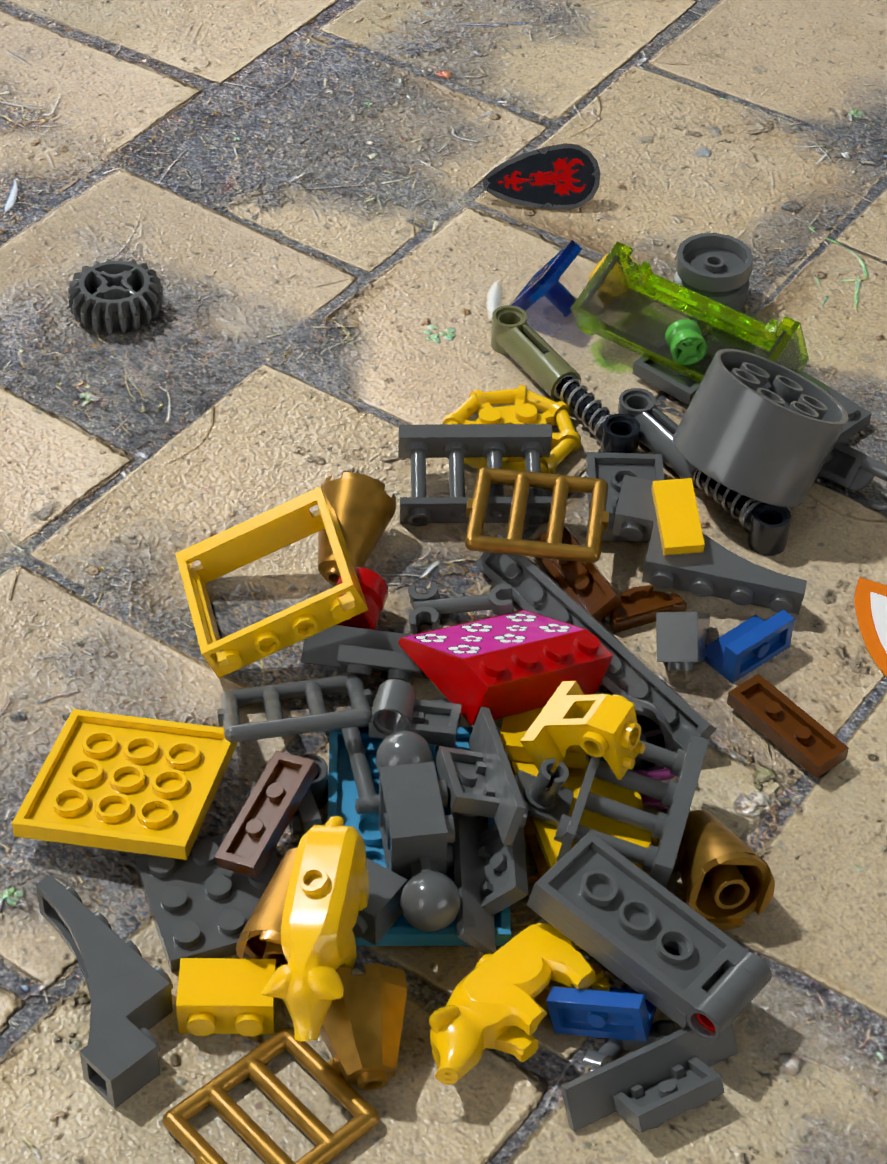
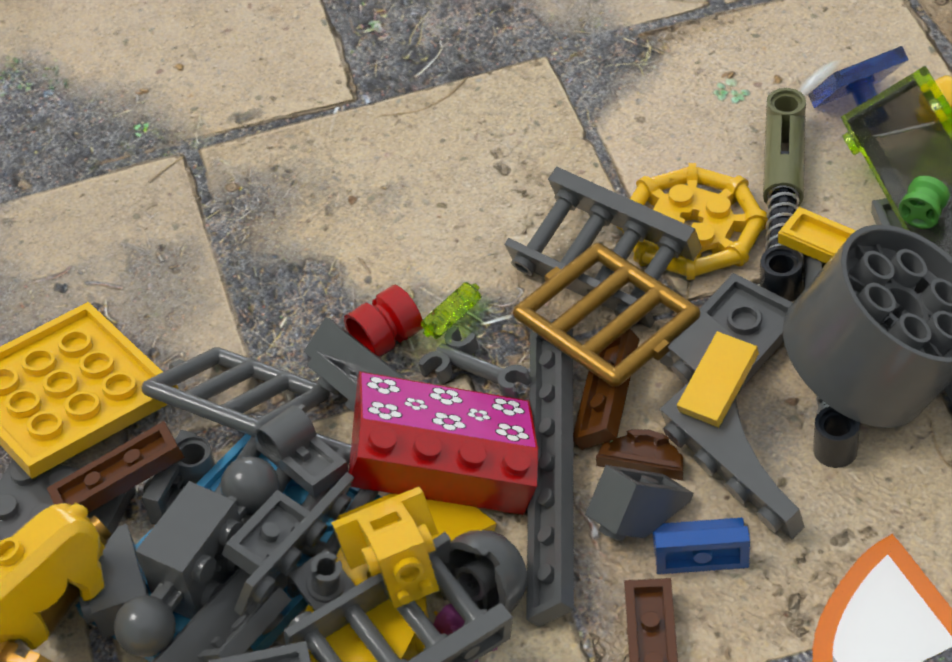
camera: 45 degrees right, 5 degrees up
yellow window [175,487,368,678] -> none
pearl gold cone [318,472,397,585] -> none
none -> clear neon green axle [421,282,482,339]
none -> yellow tile [778,207,856,263]

